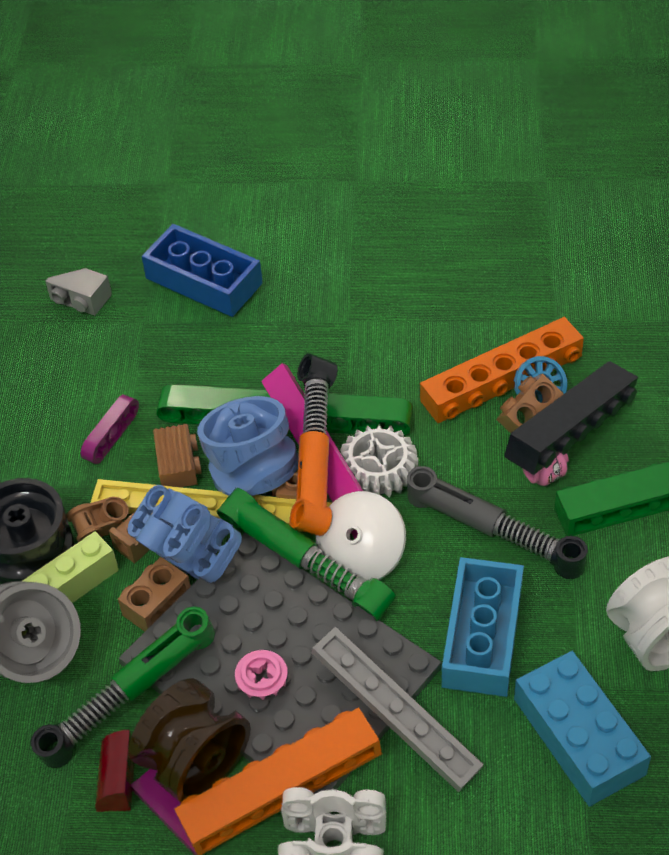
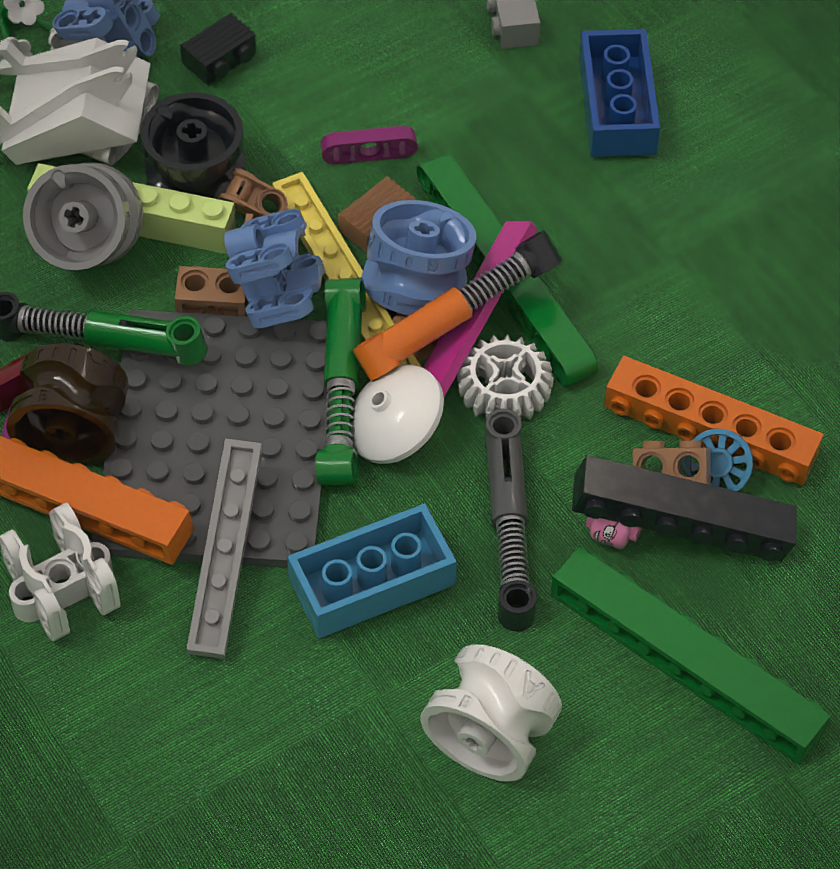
camera: 50 degrees right, 5 degrees up
bright pink gear [235,650,288,700] -> none
dark azure brick [514,651,651,807] -> none

